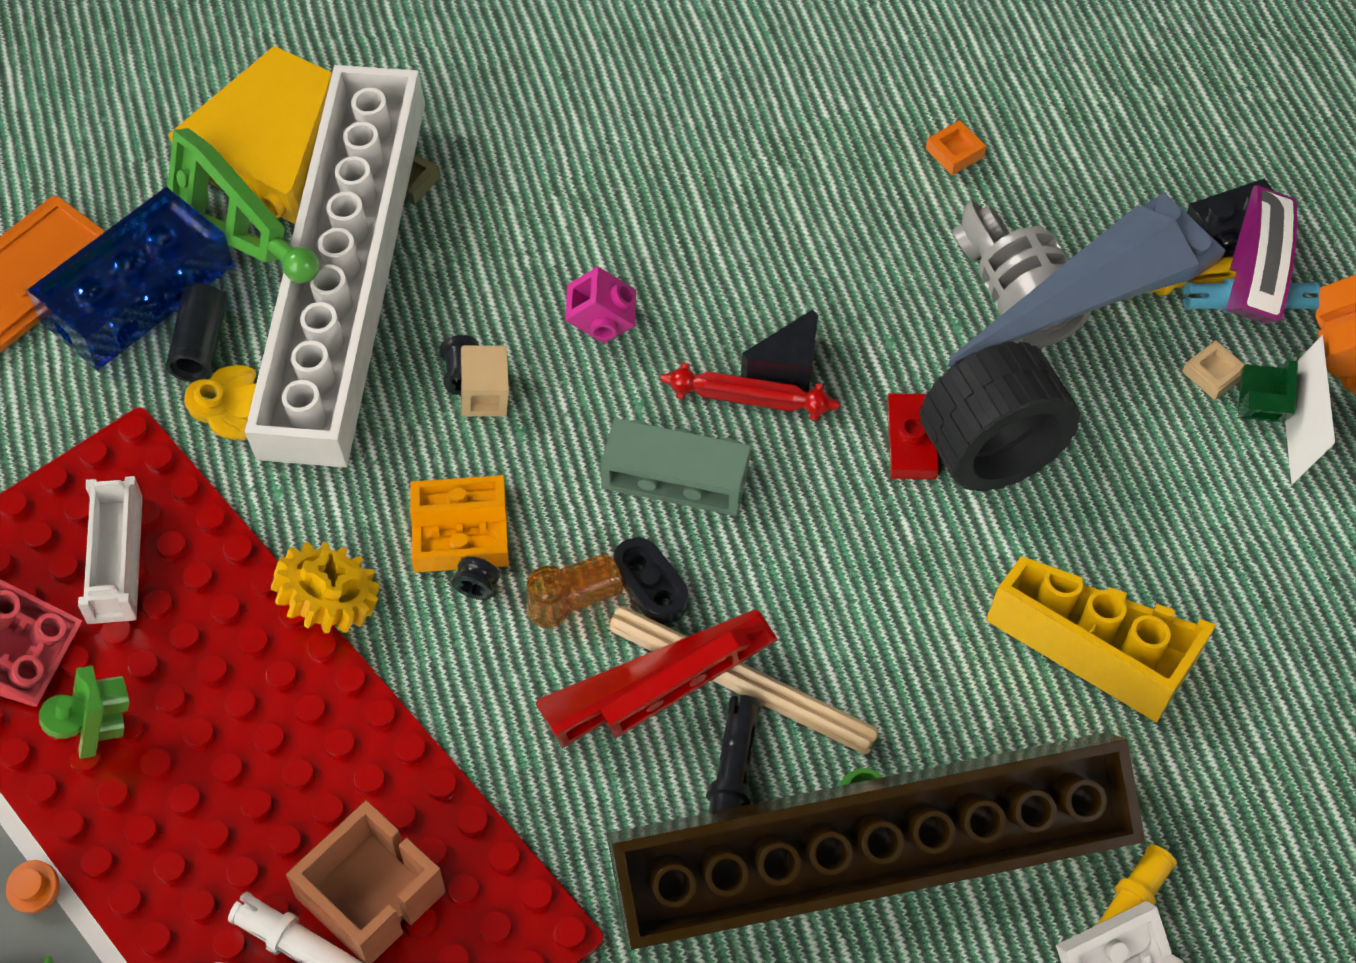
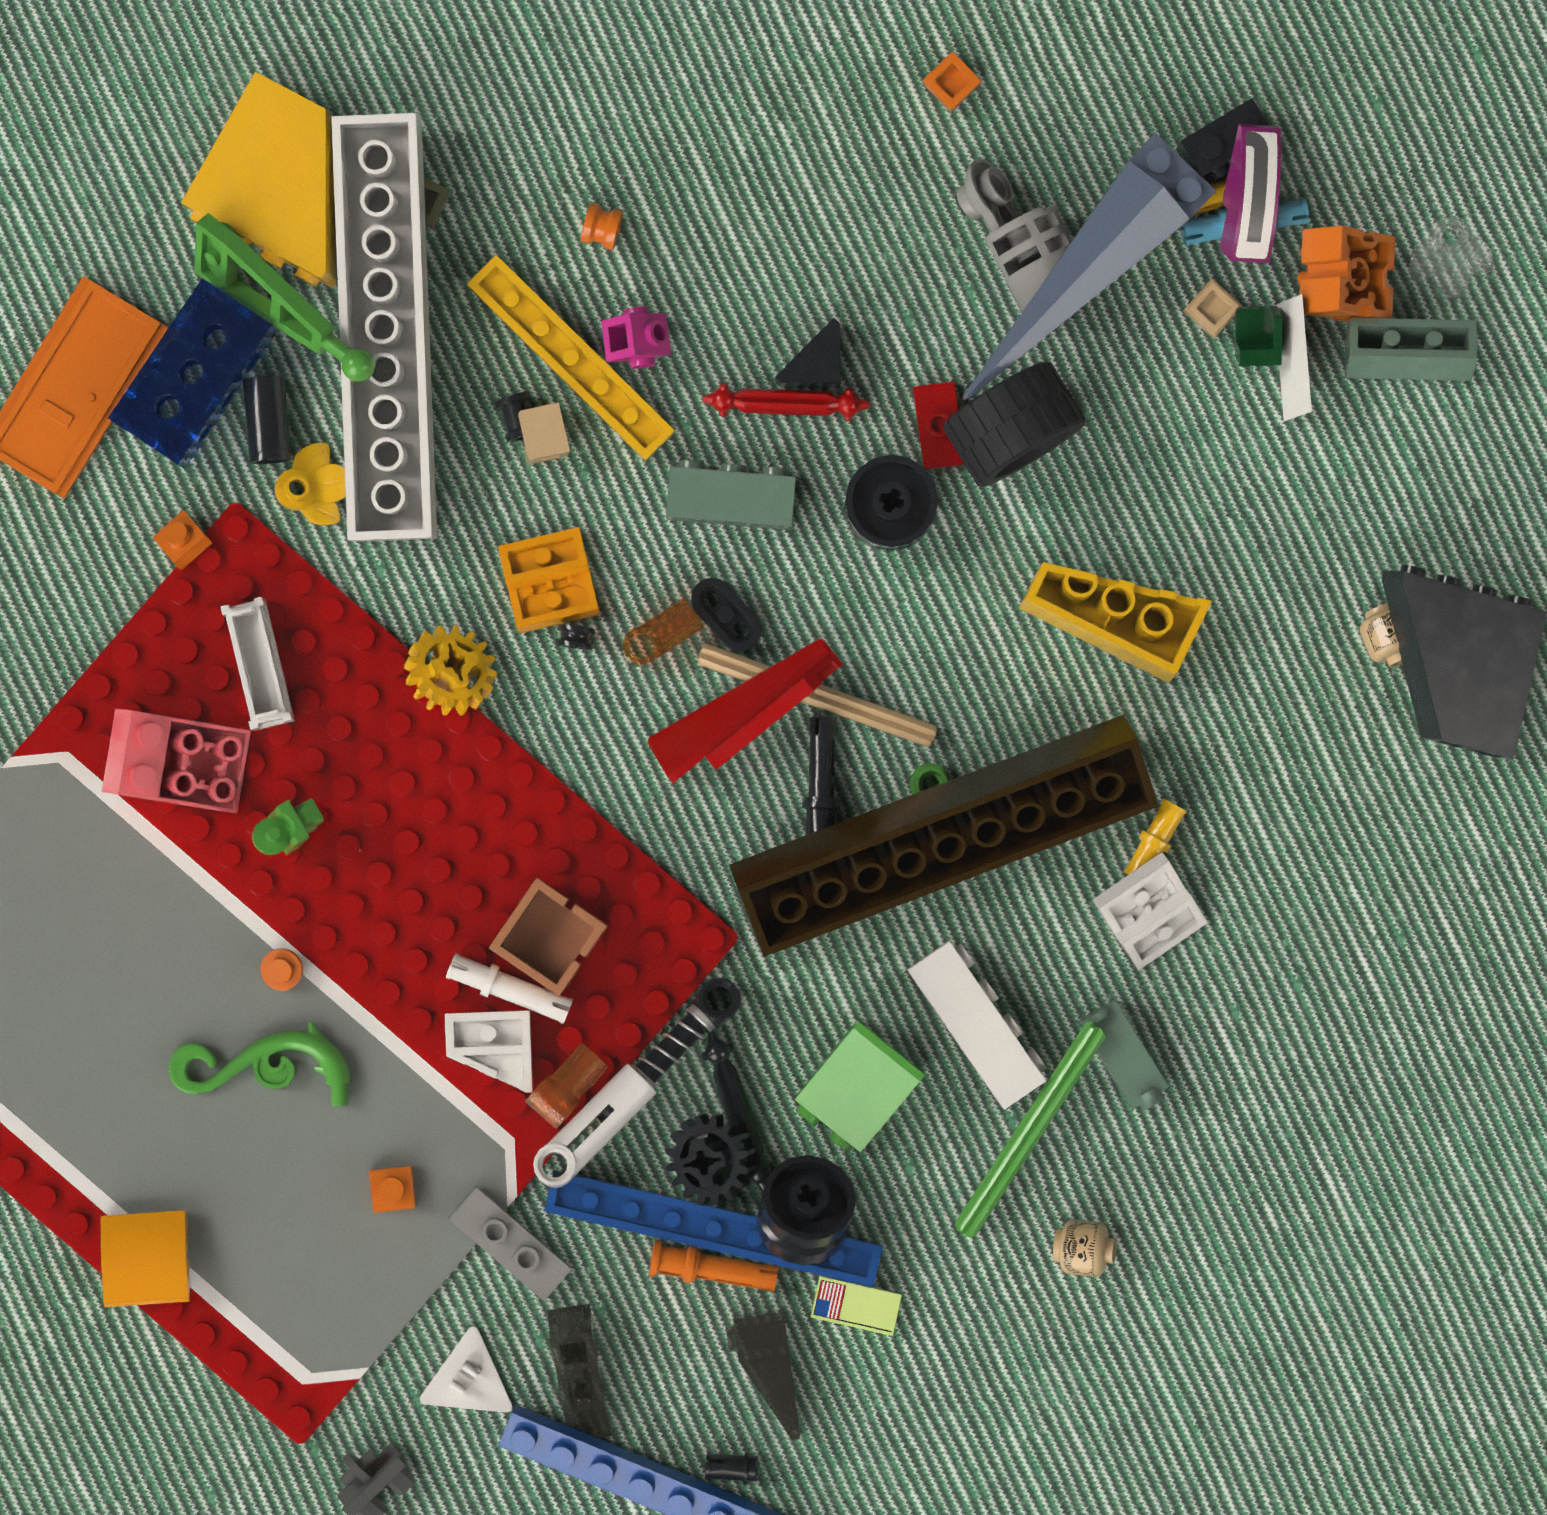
camera: 10 degrees left, 30 degrees up
none -> orange plate [152,510,212,570]
none -> yellow plate [467,255,675,462]
none -> orange wheel [580,202,624,251]
none -> black wheel [844,455,938,552]

